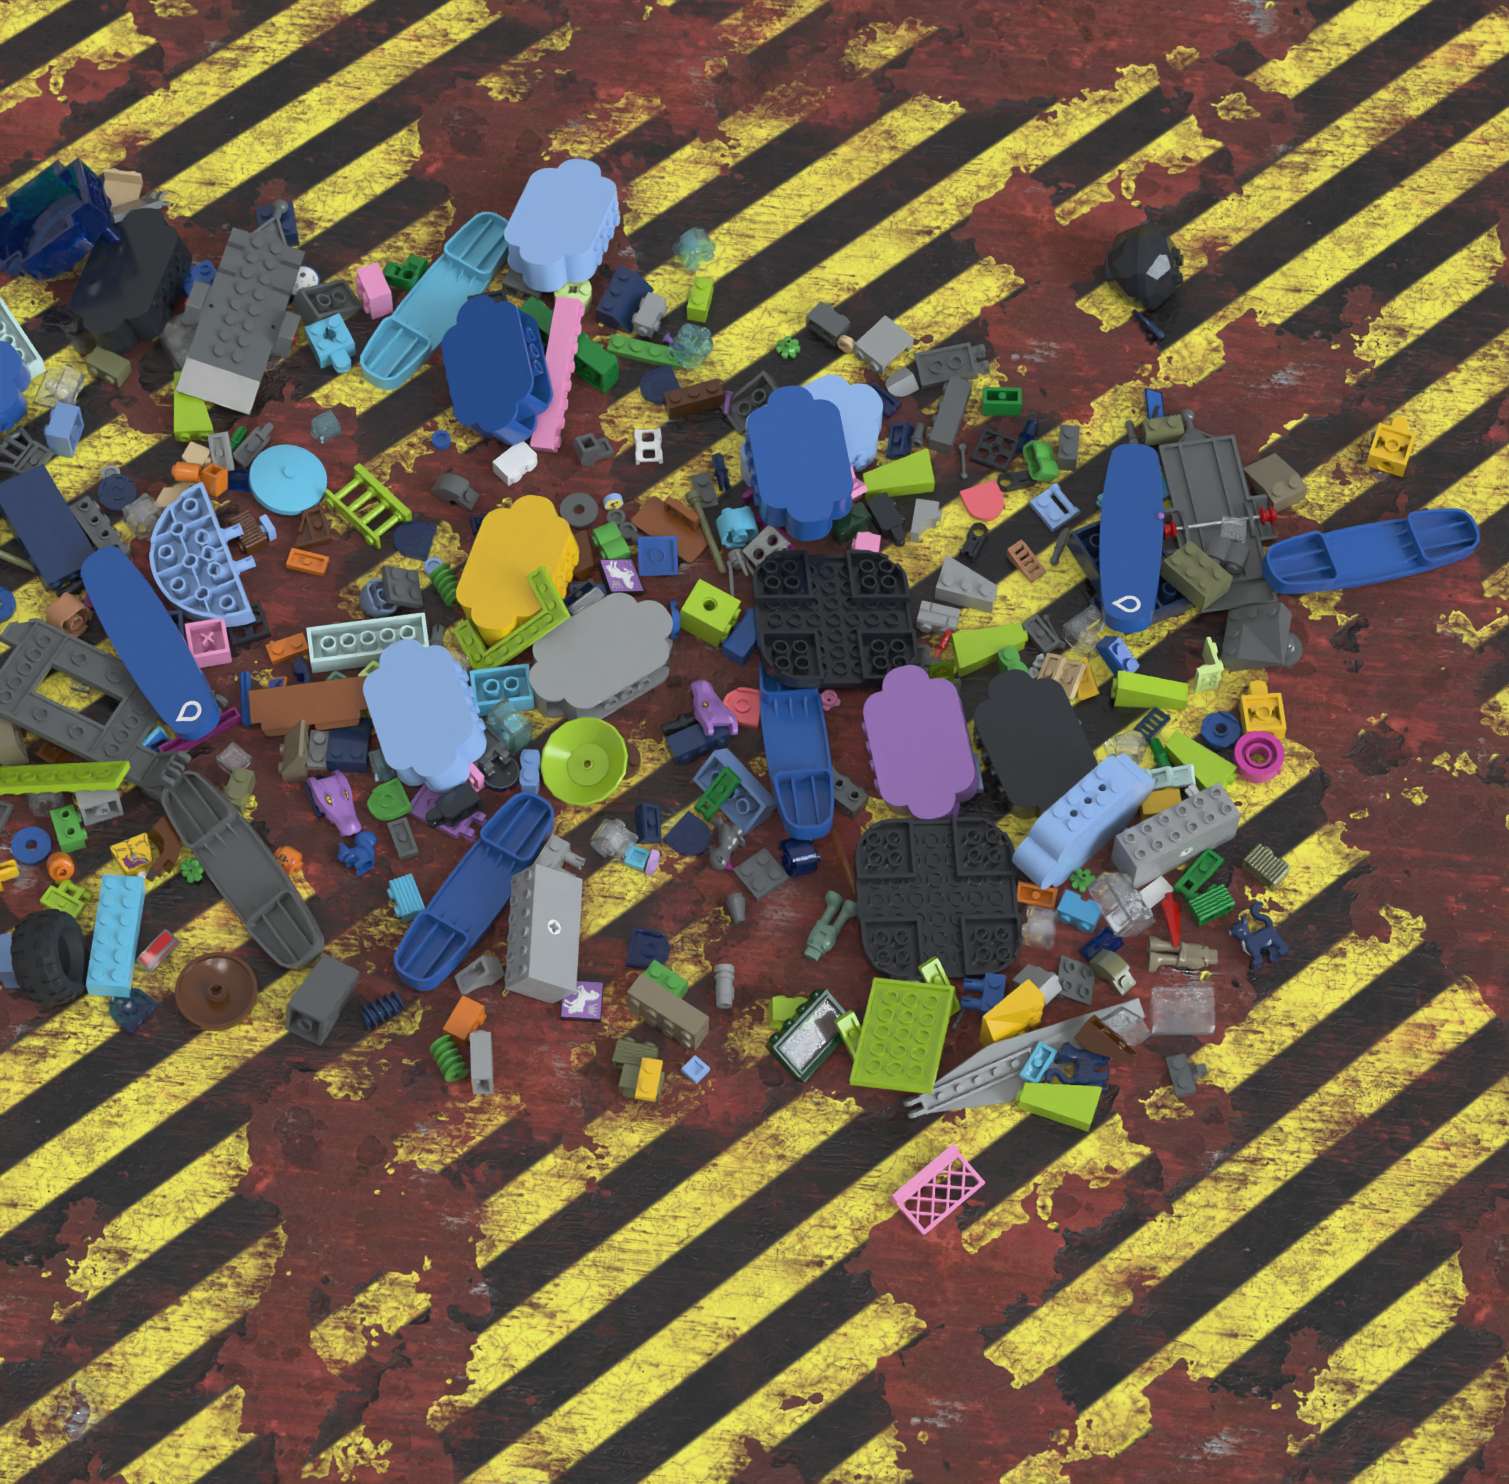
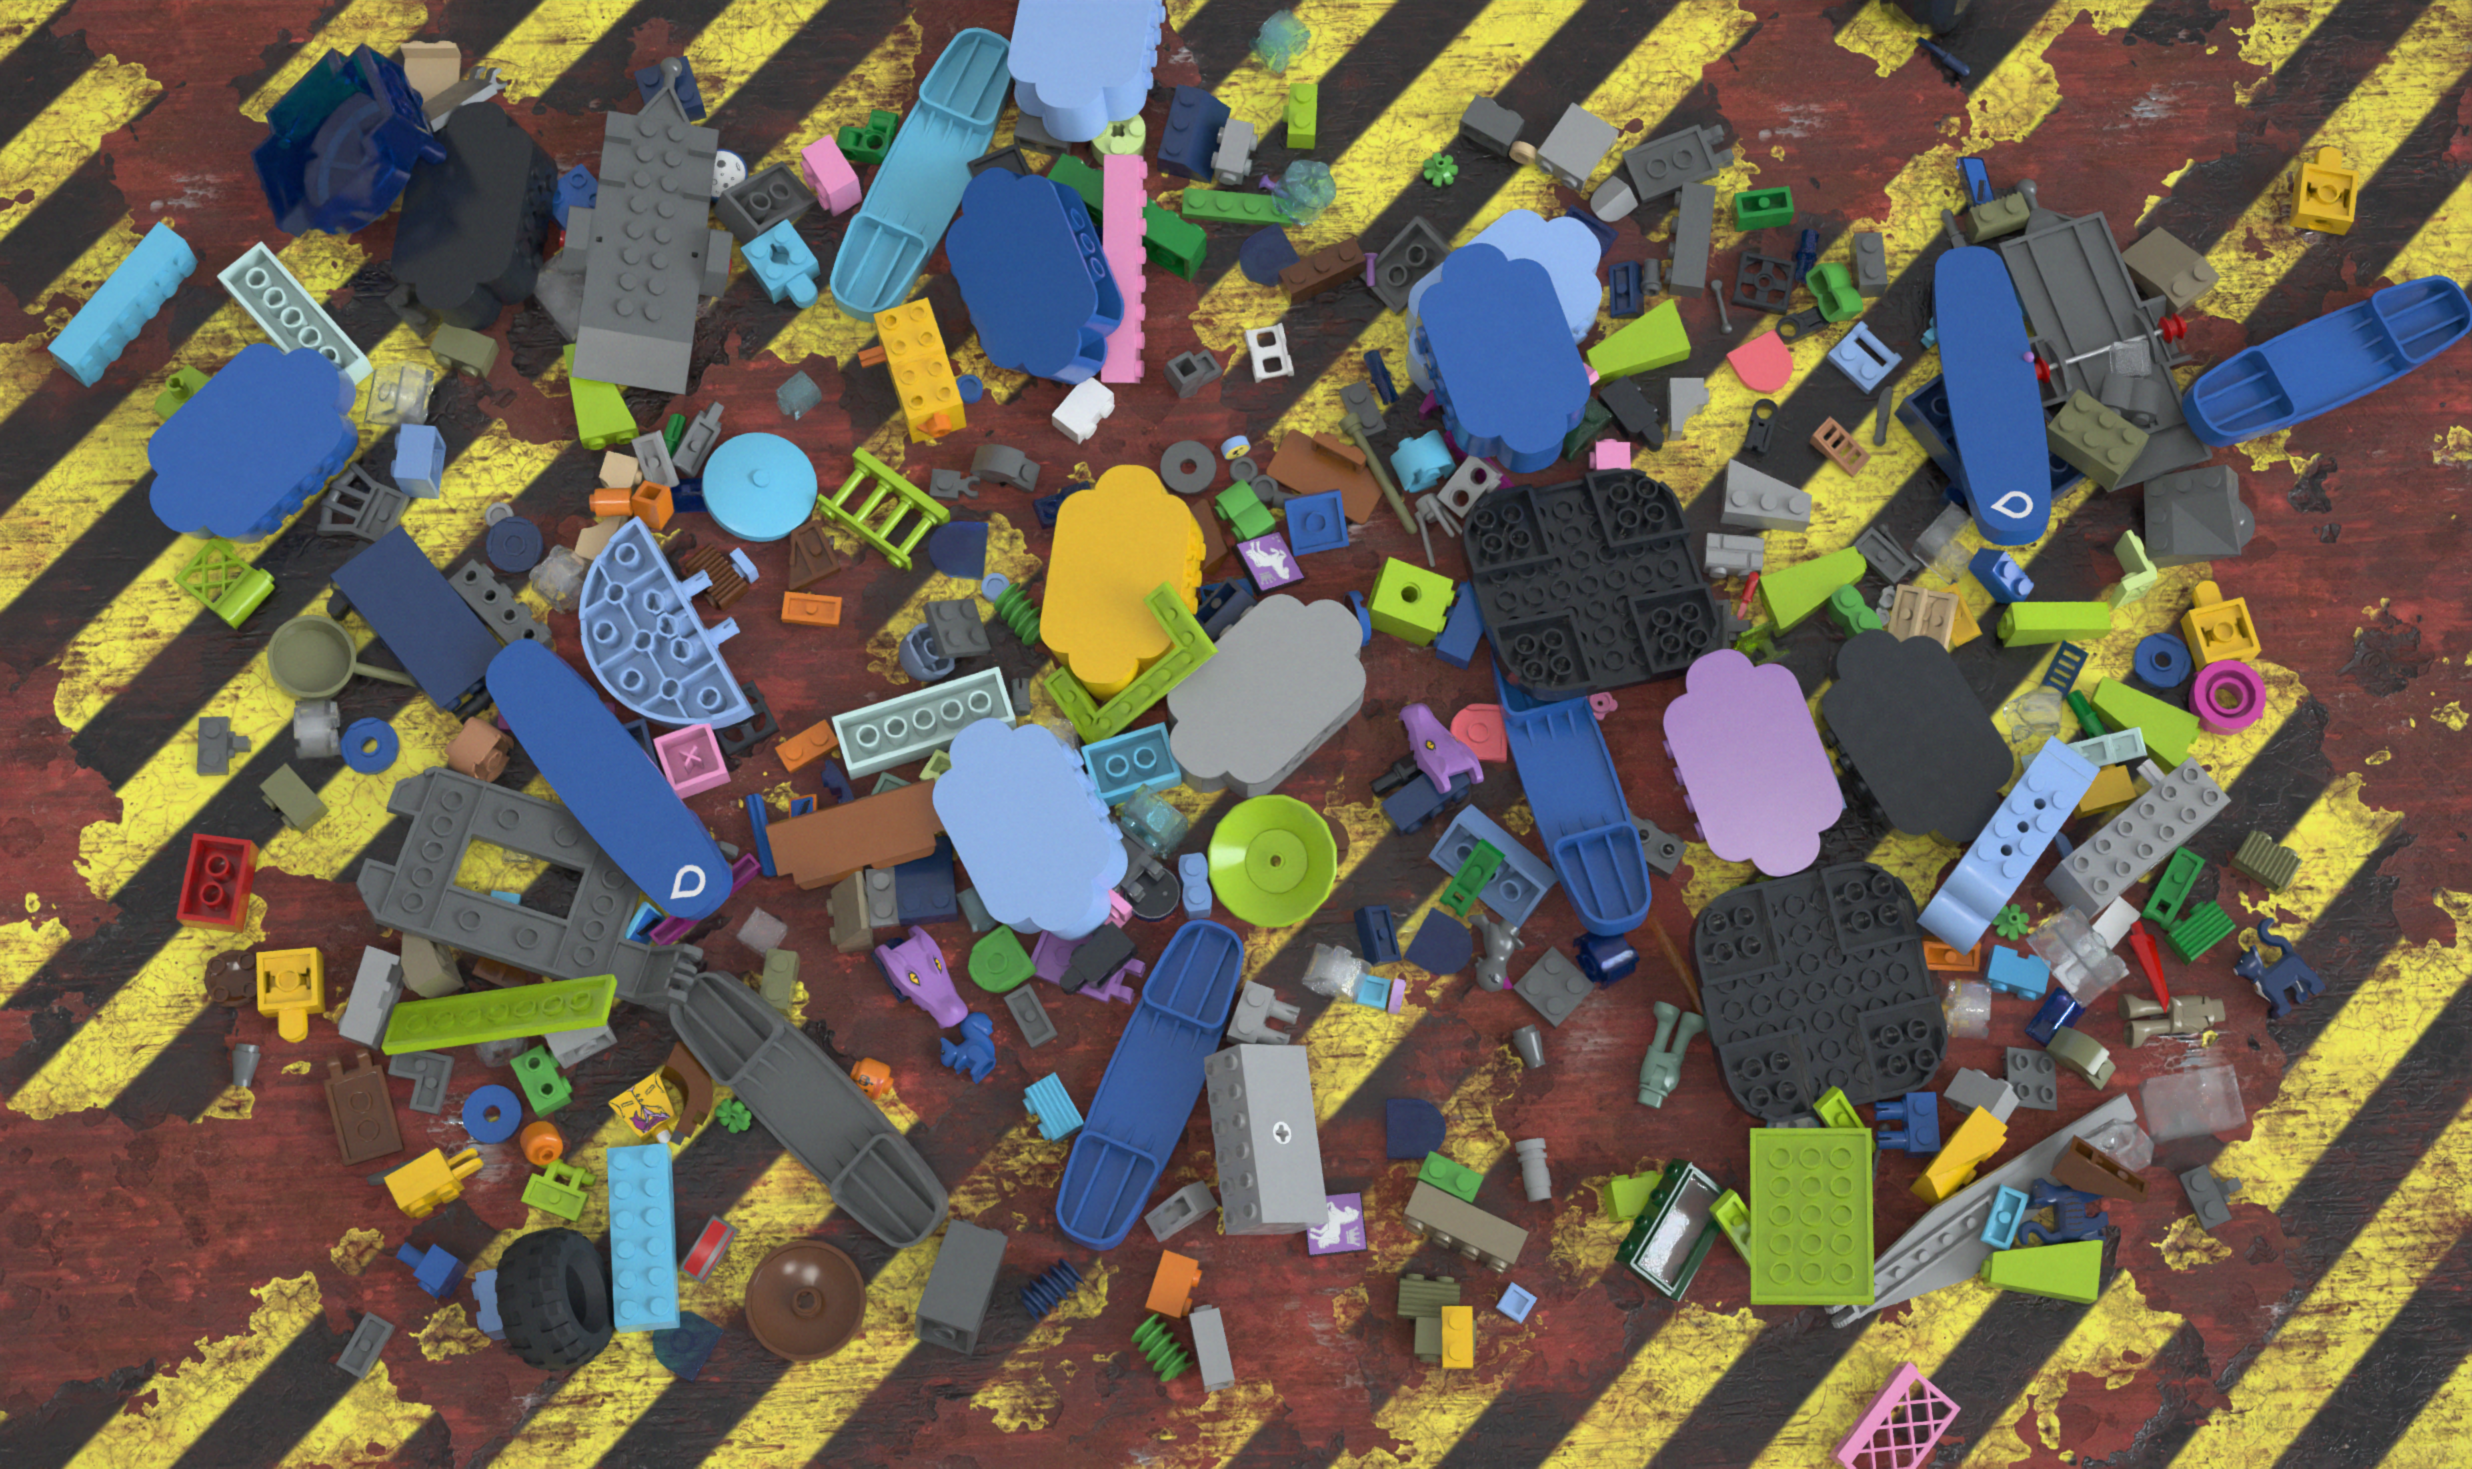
camera: 10 degrees left, 10 degrees up
none -> yellow piece [858,297,966,444]
none -> dark grey plate [929,469,980,502]

